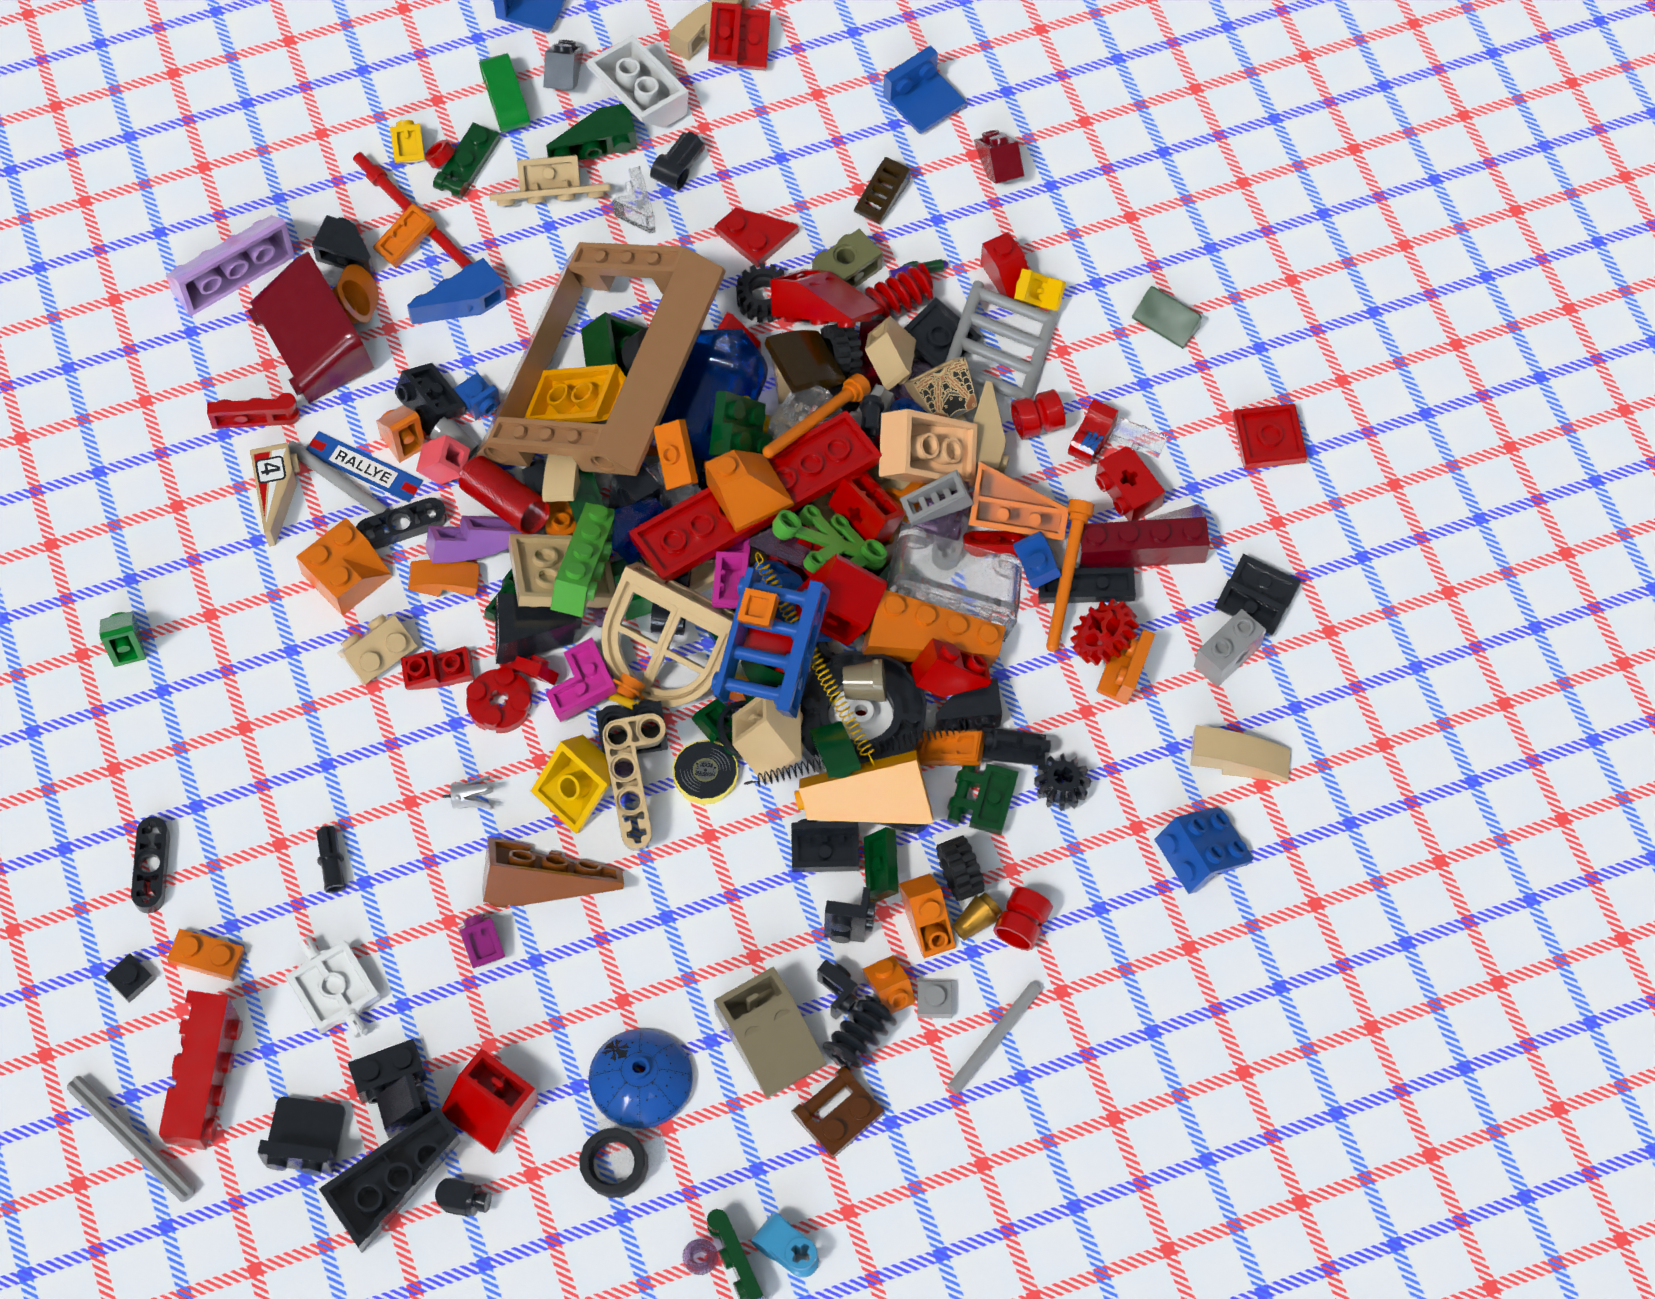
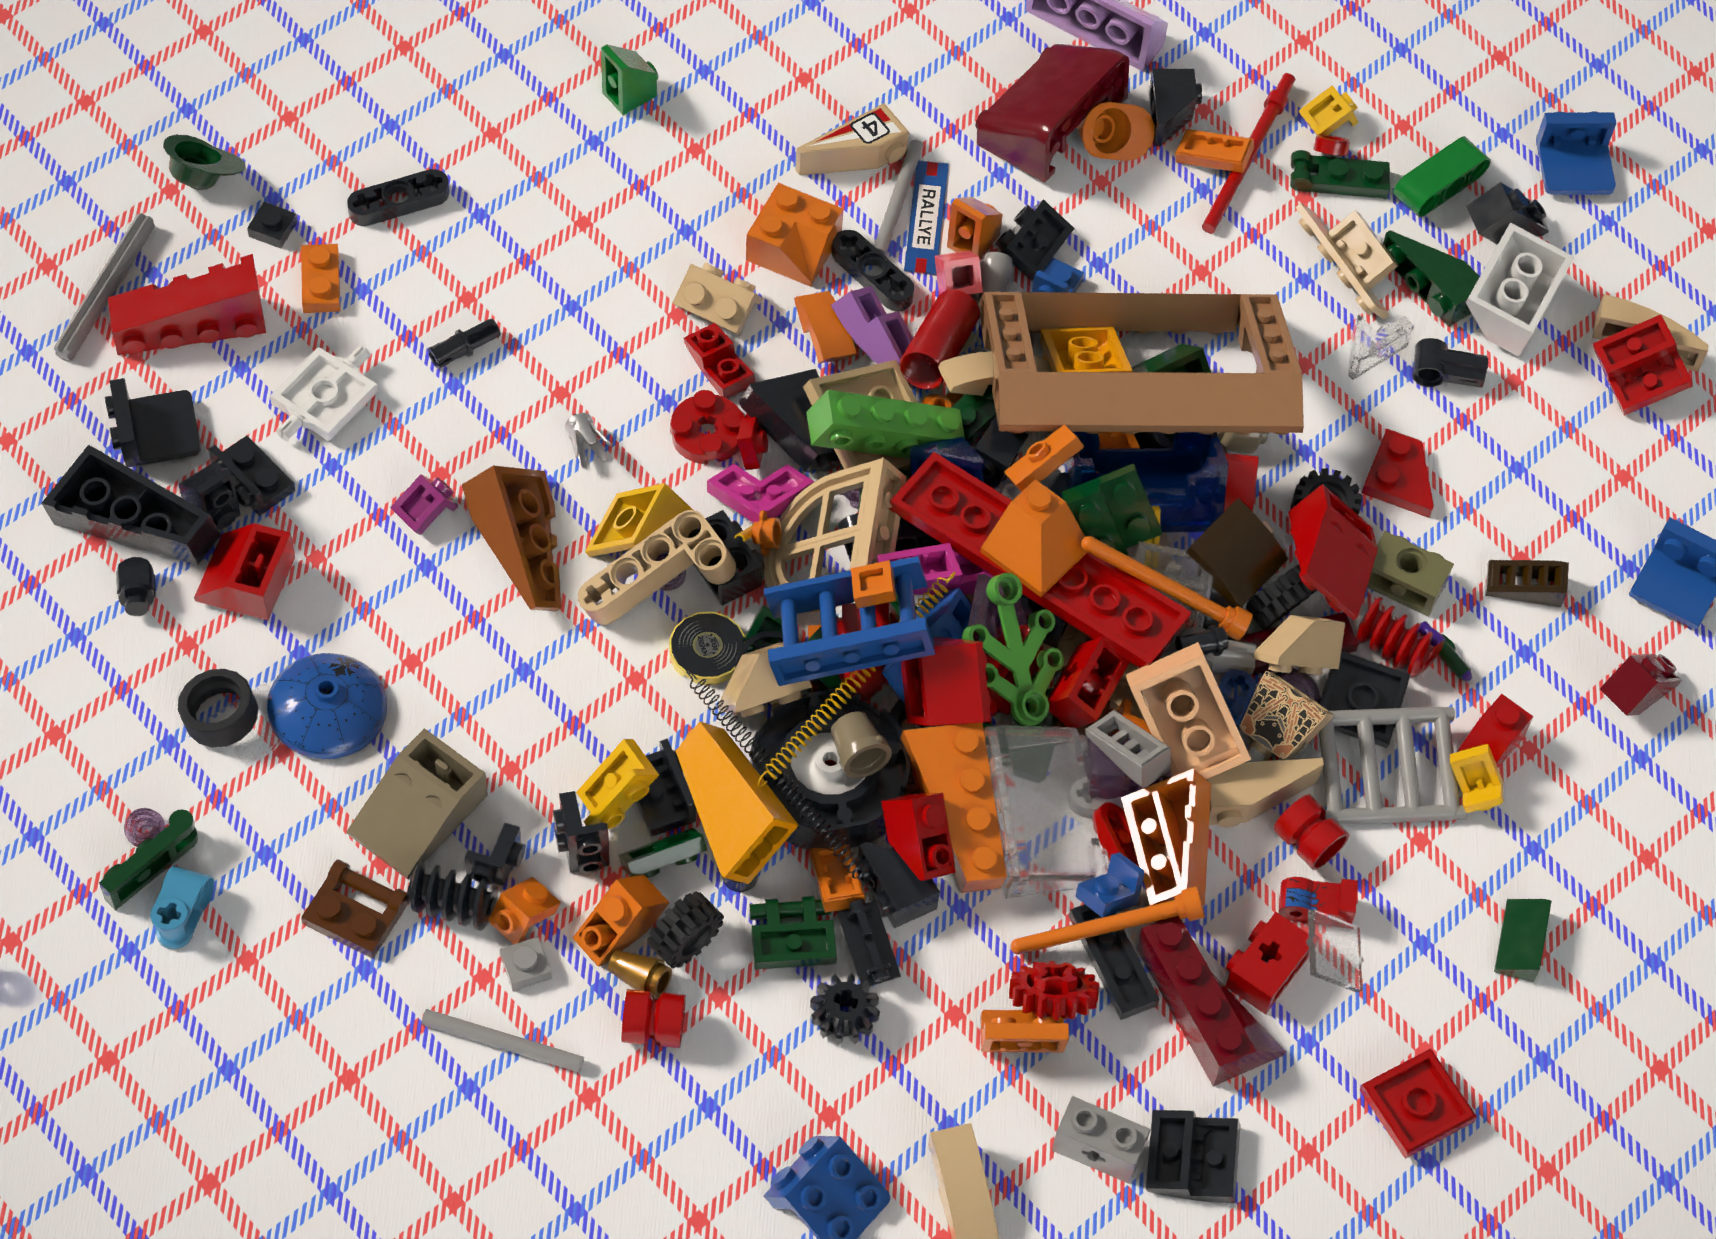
camera: 65 degrees right, 5 degrees down
red plate [207,393,300,429] -> none
blue slope [407,258,507,325] -> none
dark green slope [809,721,861,778] -> none
none -> dark green piece [163,134,246,190]
none -> yellow bracket [576,739,659,829]

